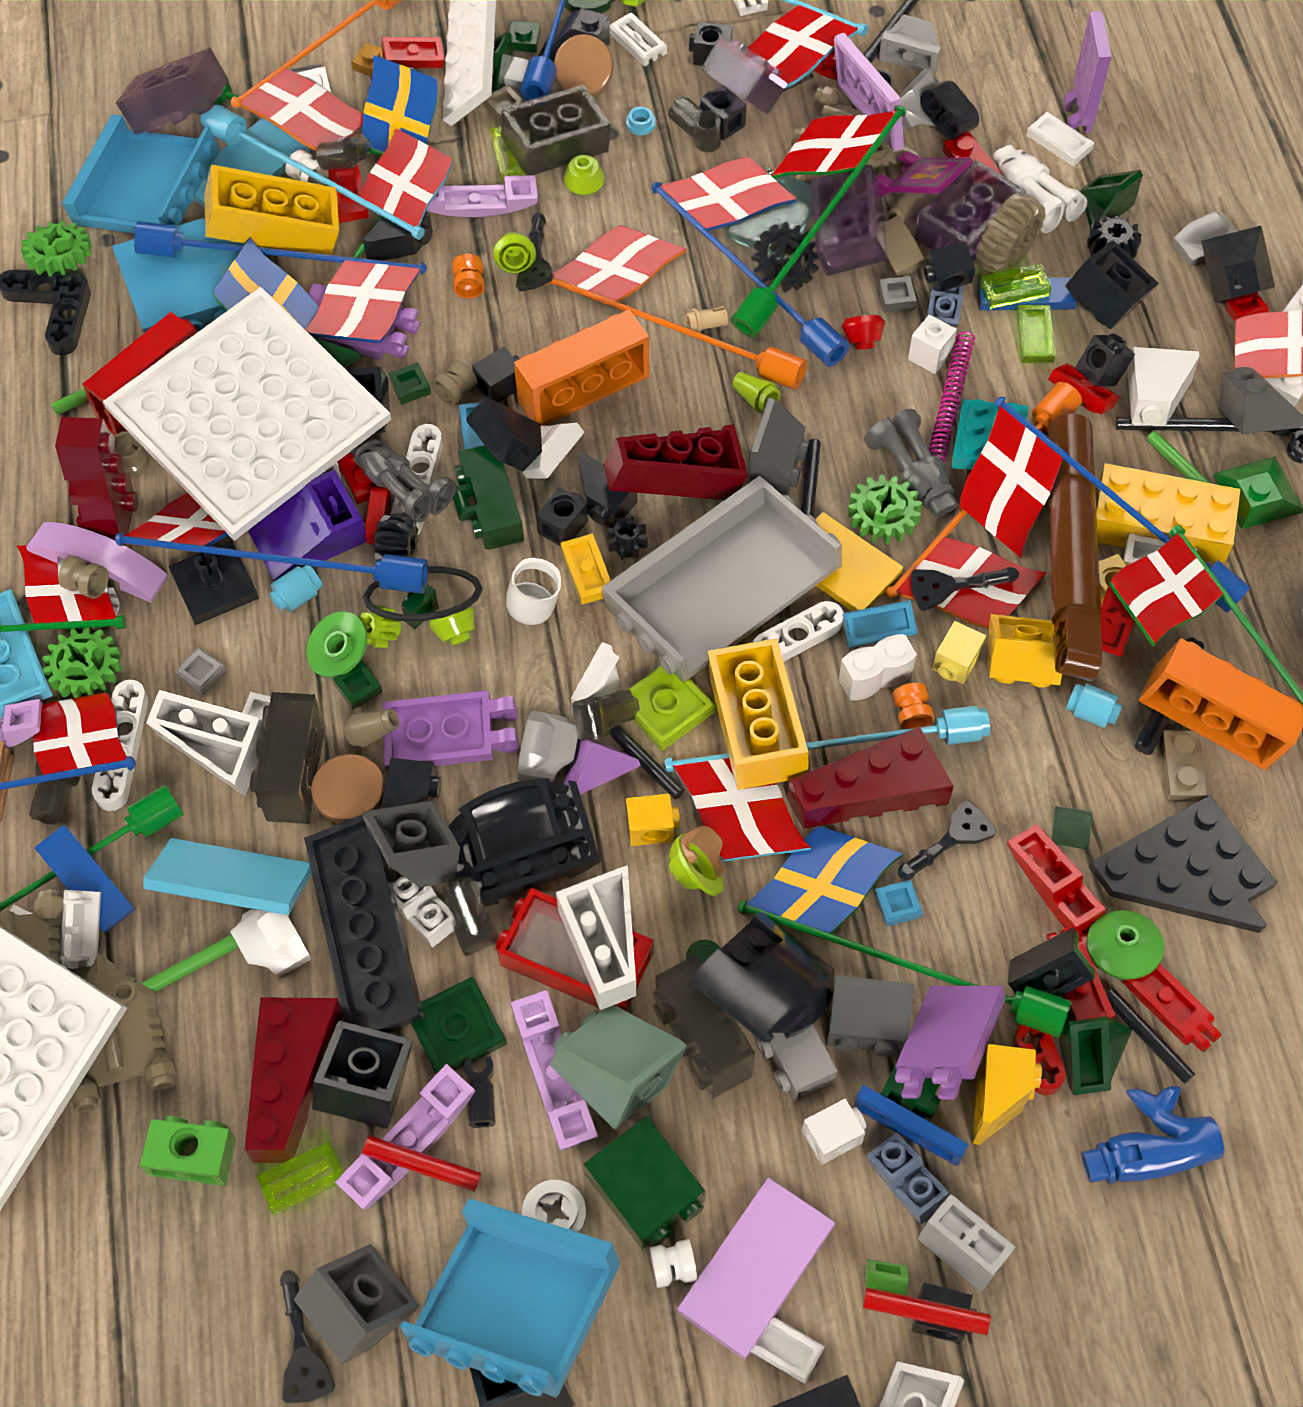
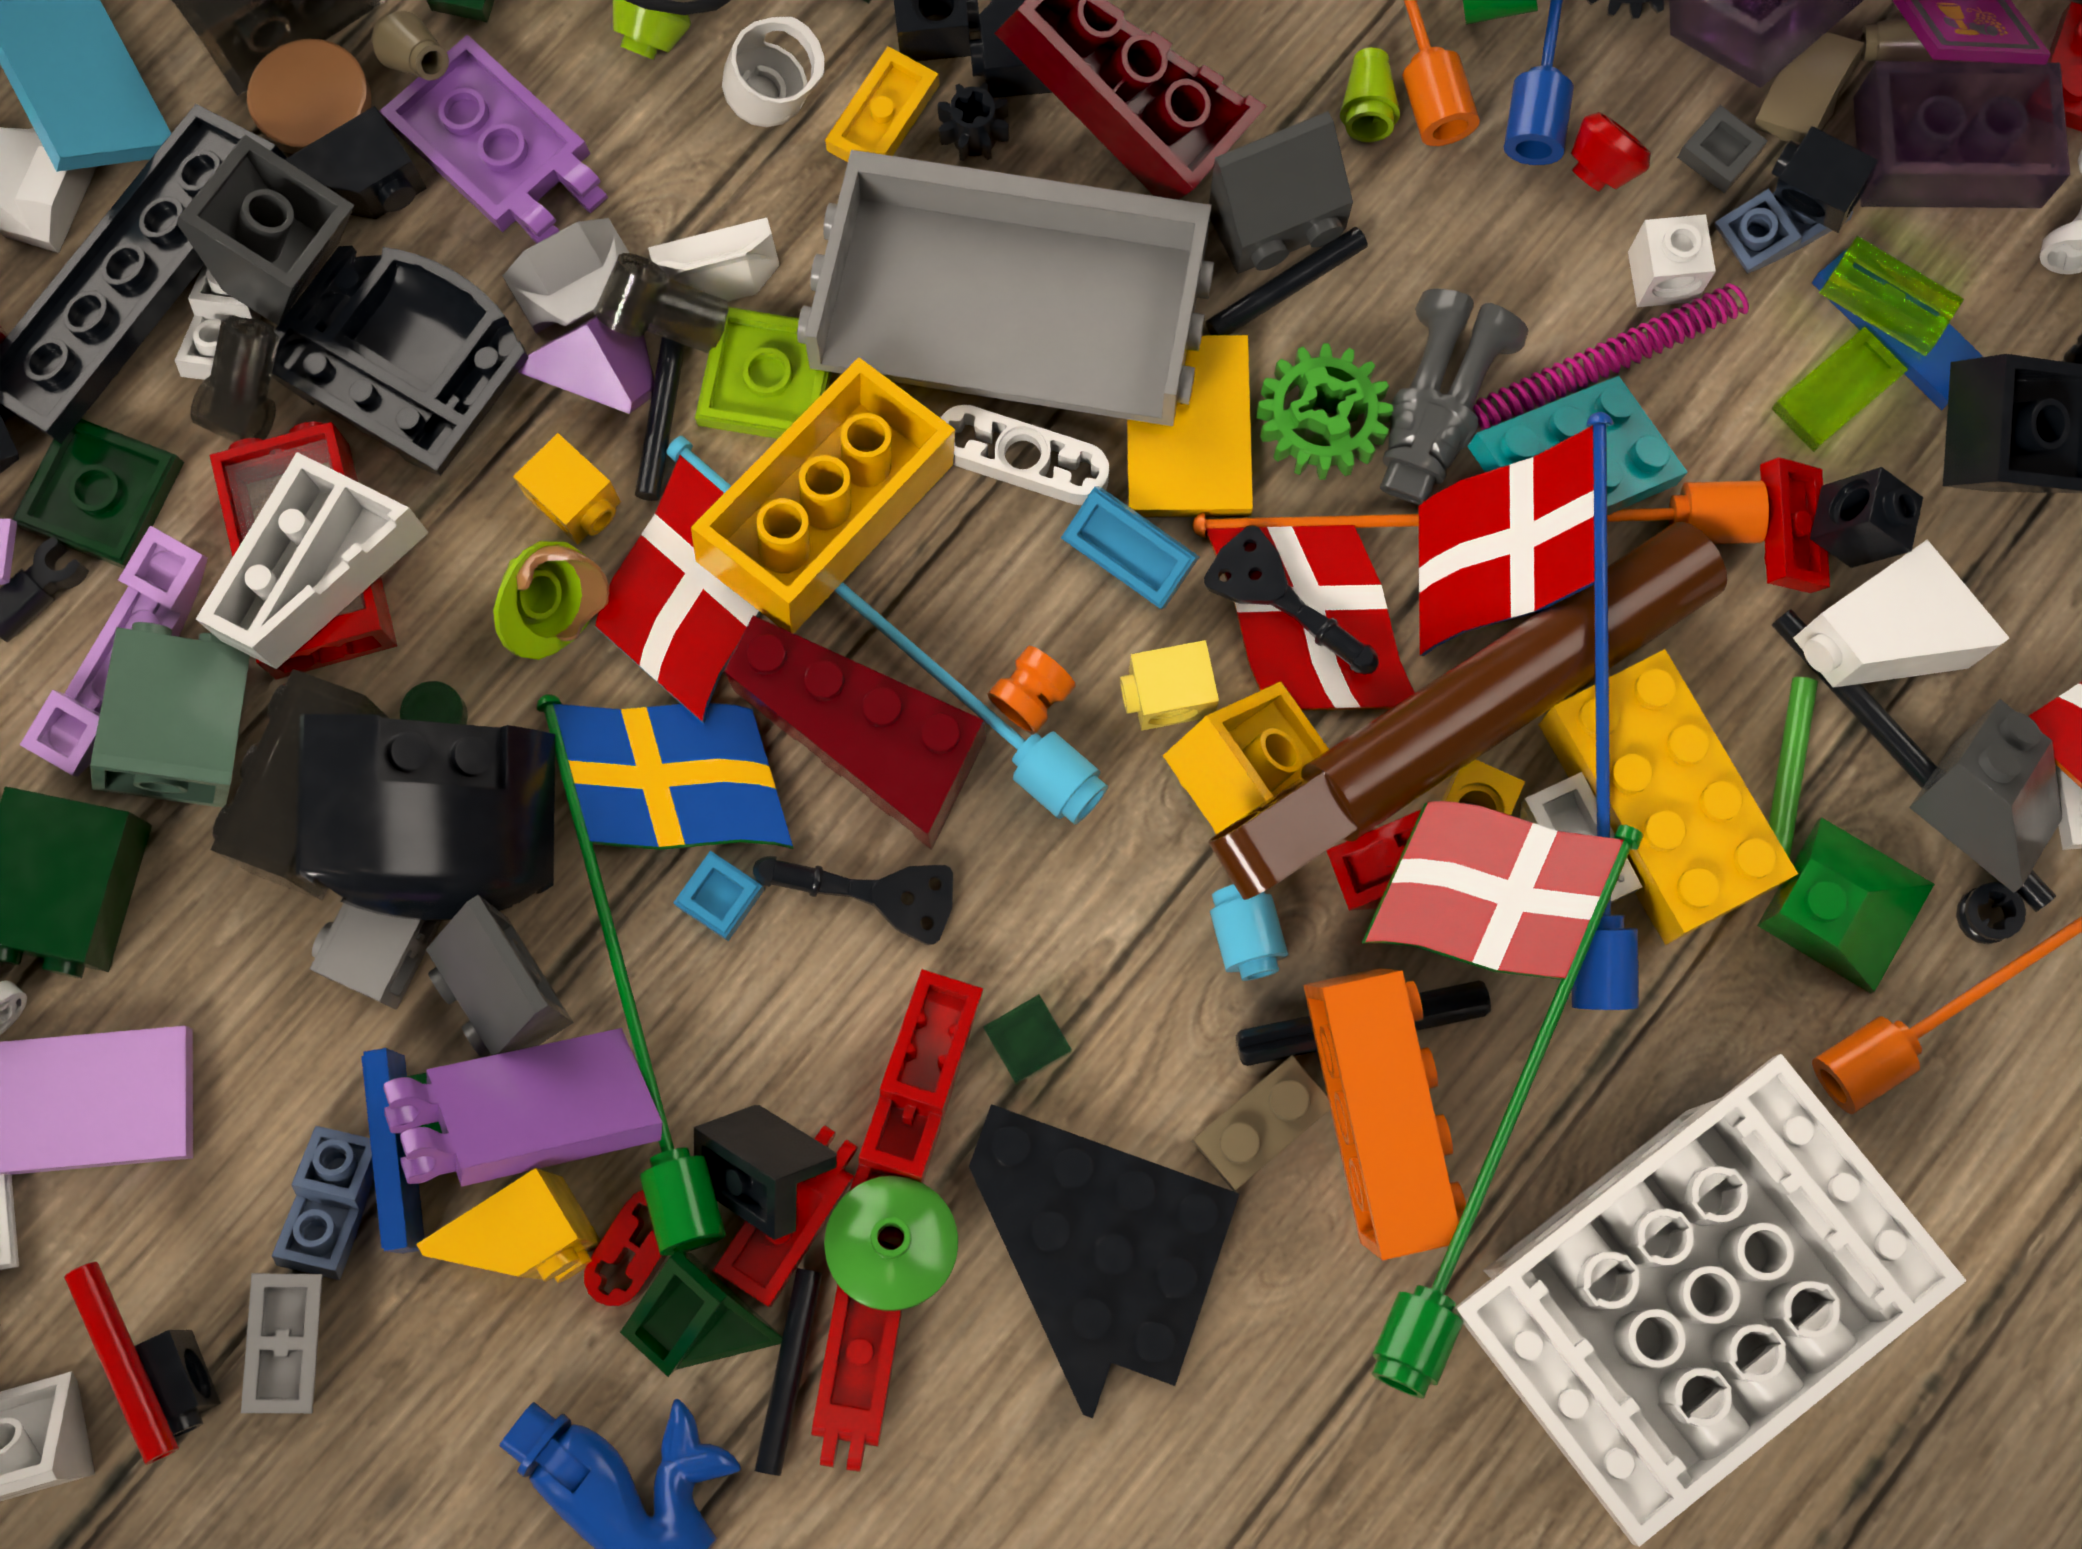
camera: 50 degrees right, 15 degrees up
white brick [802,1099,867,1165] -> none
white brick [839,634,917,700] -> none
bright green tile [865,1259,909,1295] -> none
dark tan gear [976,193,1045,278] -> none

